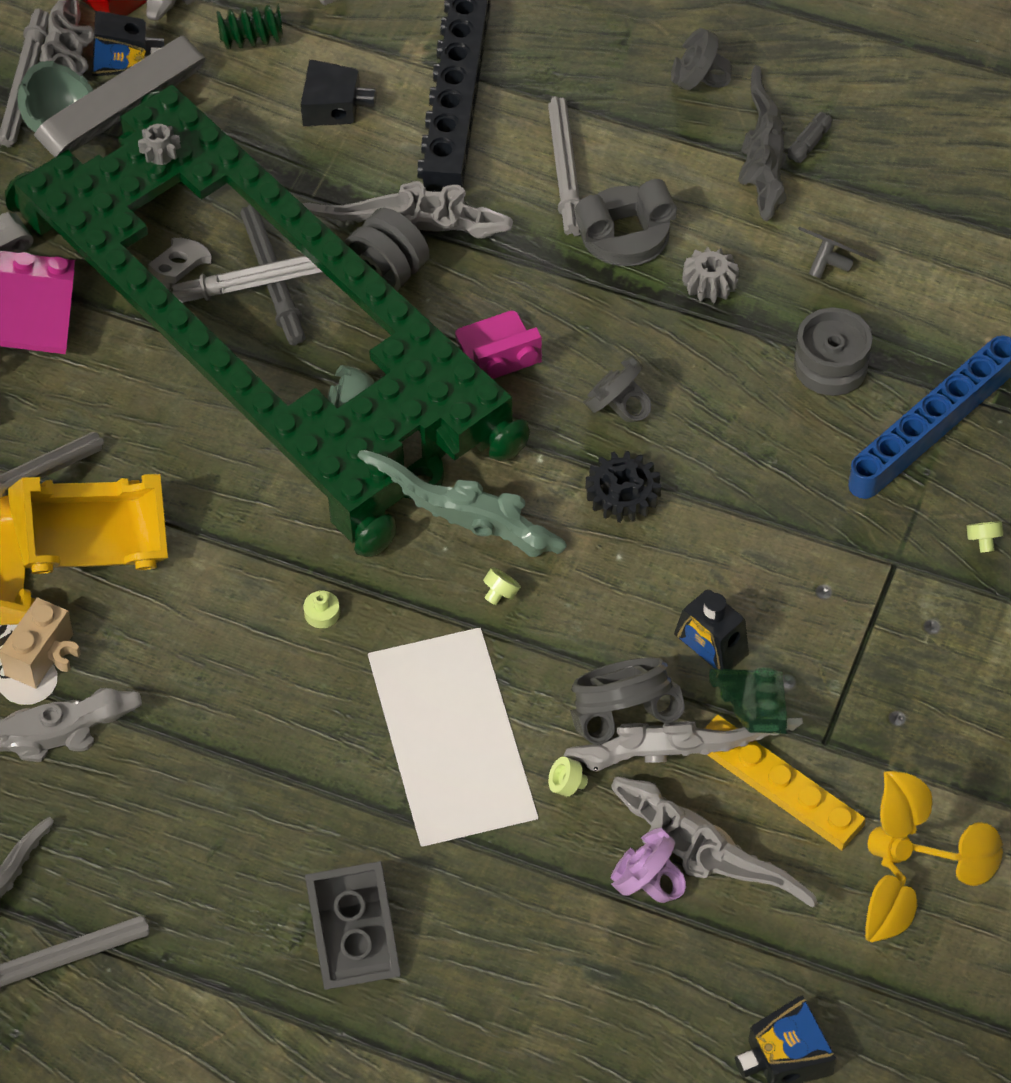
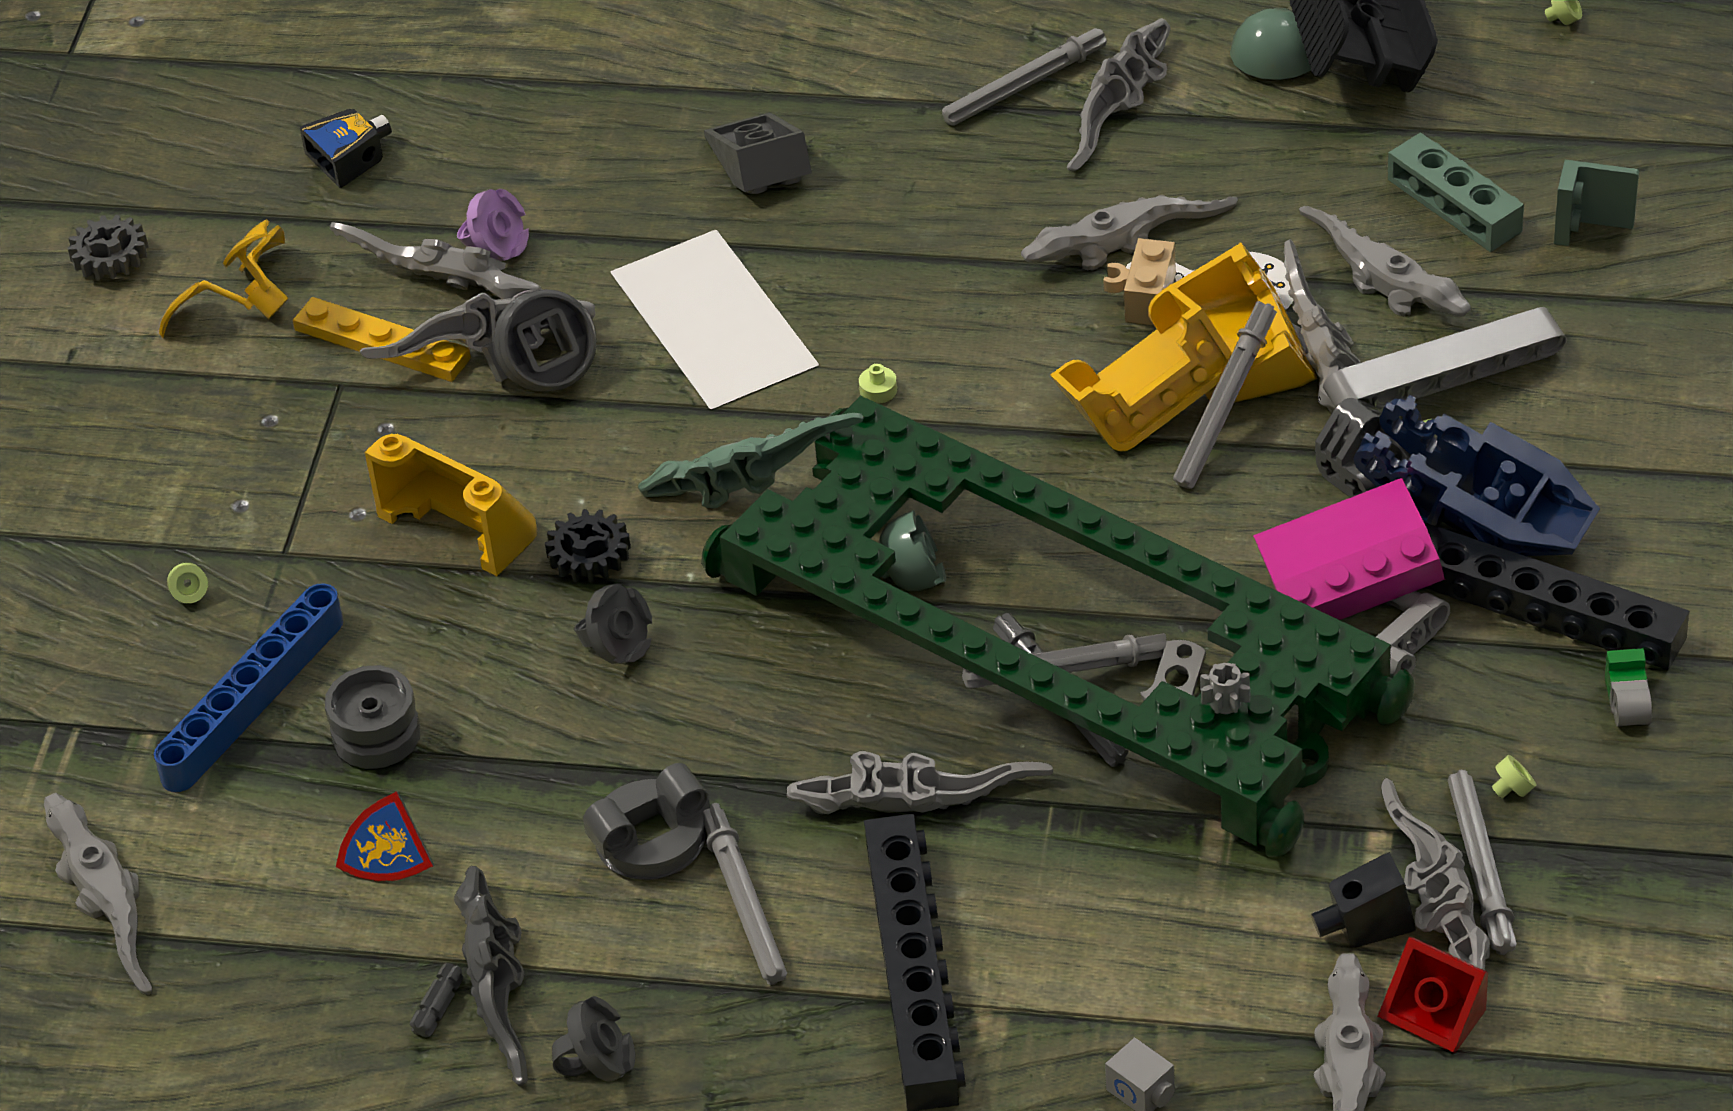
camera: 170 degrees right, 10 degrees down
sand green cylinder [17,61,93,133] -> none
light grey beam [34,35,206,157] -> none
dark green piece [216,4,283,50] -> none
black torso [300,59,377,126] -> none
dark grey wheel [344,207,430,292] -> none
dark pink bracket [455,311,542,379] -> none
yellowish green tile [483,567,521,605] -> none
yellowish green tile [548,757,588,797] -> none
black torso [674,589,749,676] -> none
light grey gear [682,246,739,304] -> none
clear green wing [709,667,787,734] -> none
none -> yellow windscreen [365,434,537,576]

